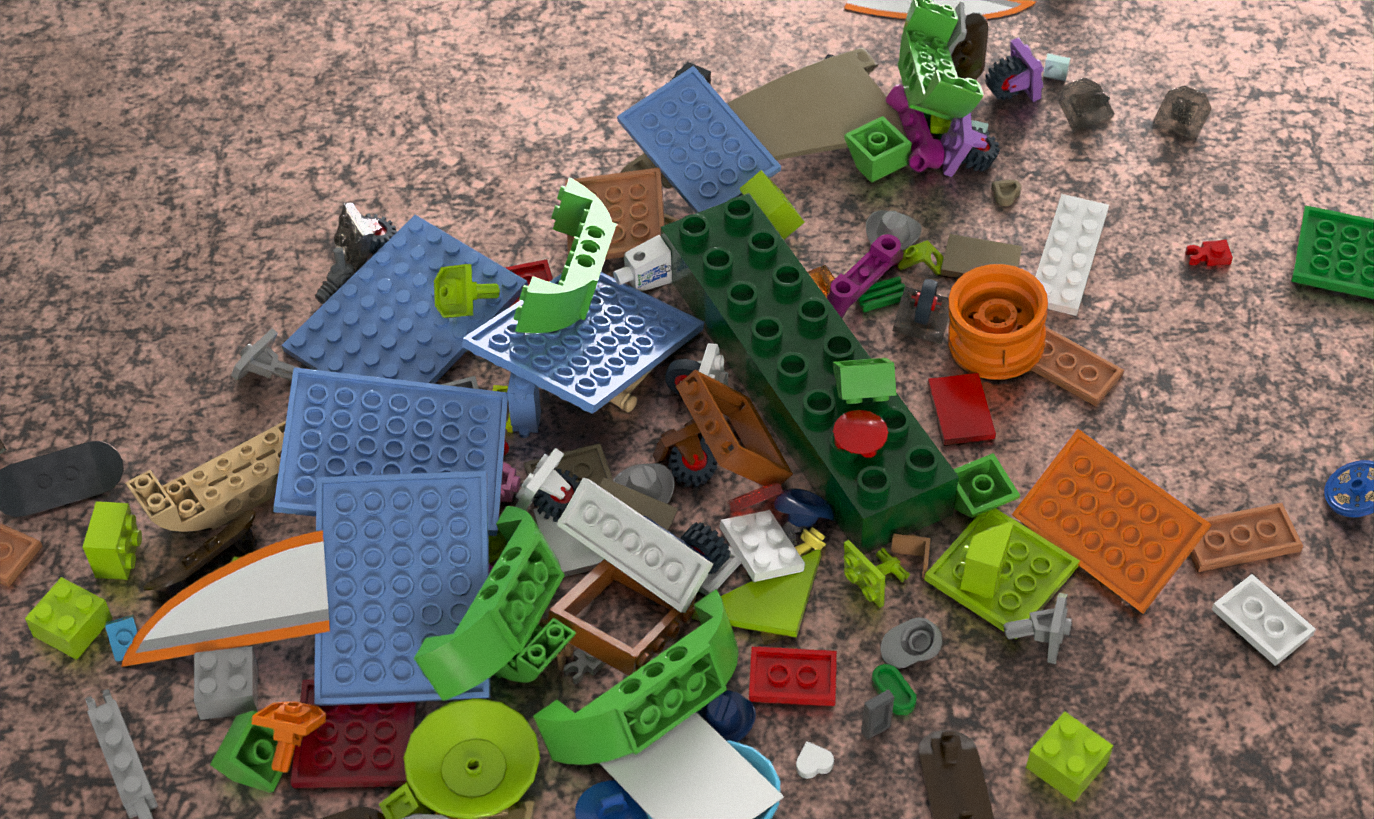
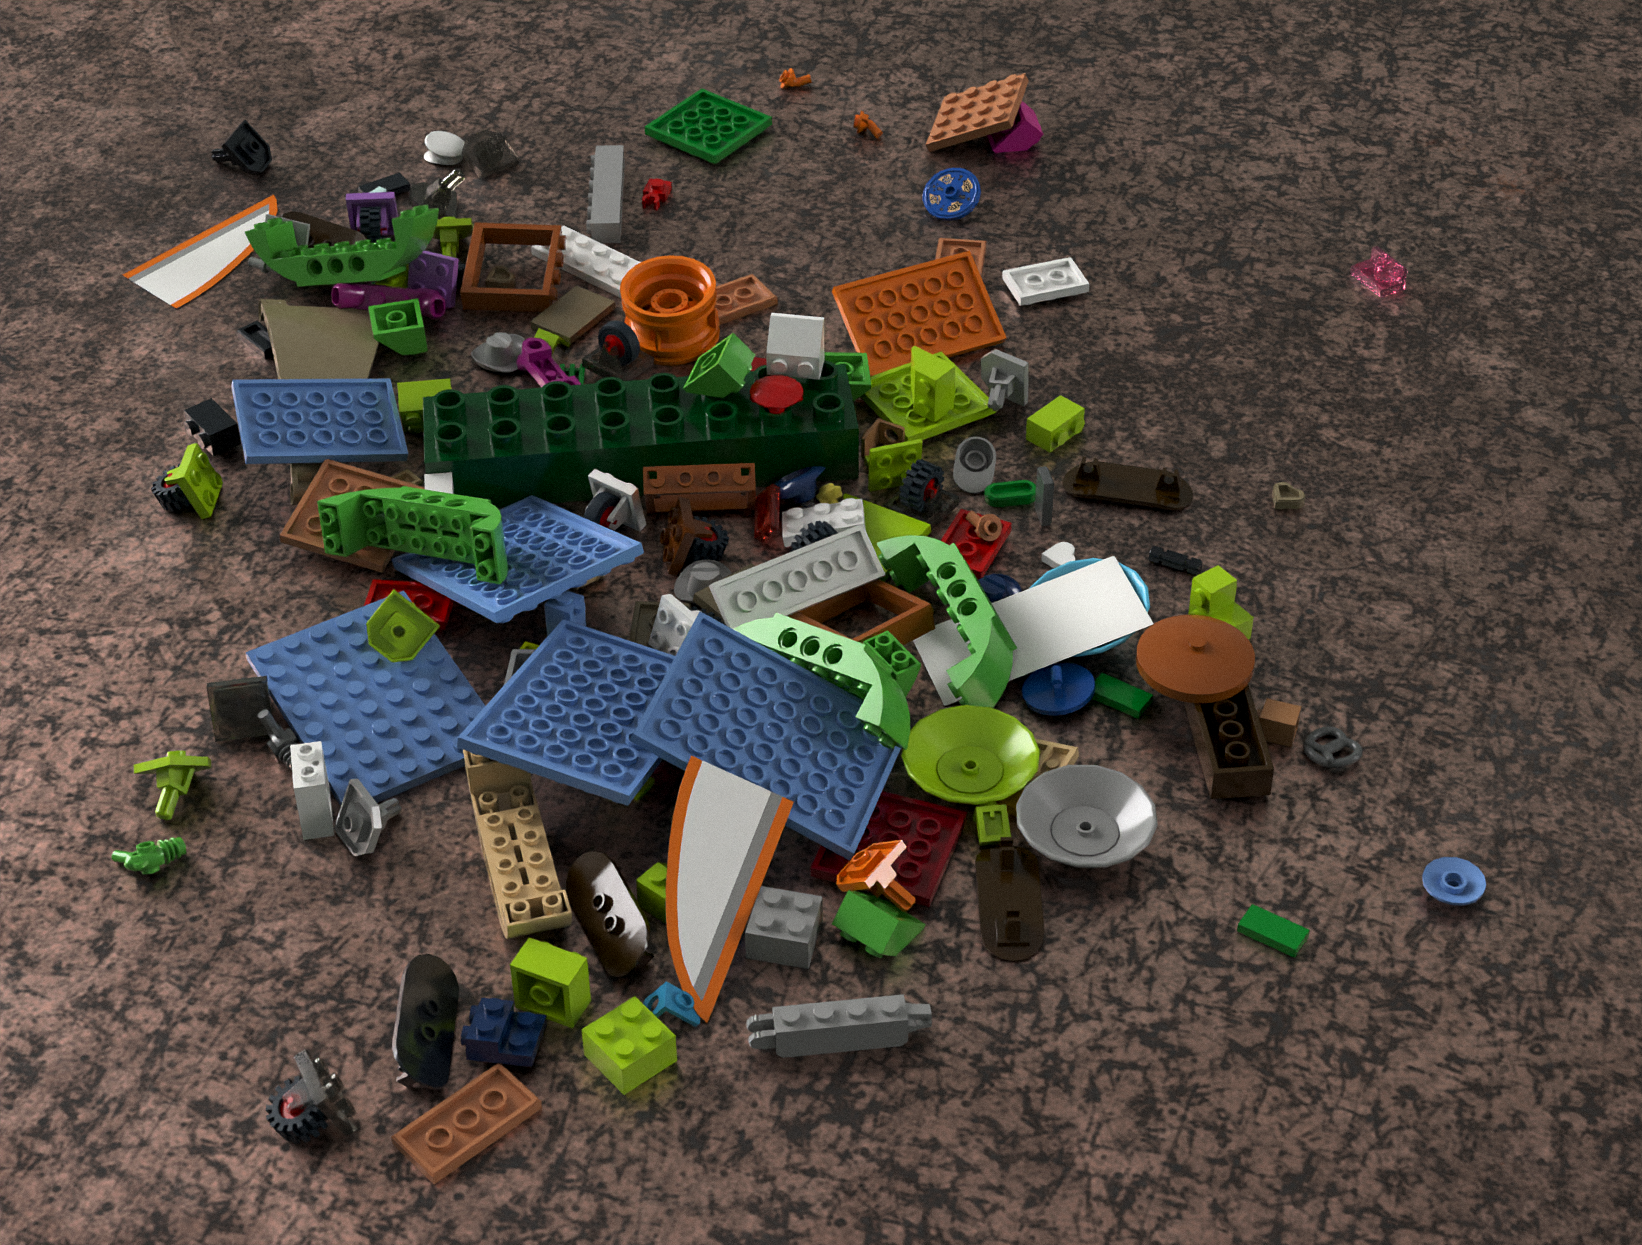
camera: 70 degrees left, 10 degrees down
lime brick [1026,711,1114,802] -> none
none -> bright green piece [112,837,186,874]
none -> lime piece [134,750,211,820]
none -> lime plate [151,443,223,519]
none -> white window [290,741,334,840]
none -> black tile [358,173,411,196]
none -> white piece [424,131,467,165]
none -> lime piece [432,217,474,258]
none -> dark orange window [460,222,566,312]
none -> dark blue plate [461,998,547,1067]
none -> light grey brick [586,145,625,243]
none -> white slope [766,313,825,380]
none -> plate [884,459,959,531]
none -> nougat plate [966,511,1002,541]
none -> lime brick [1026,395,1085,452]

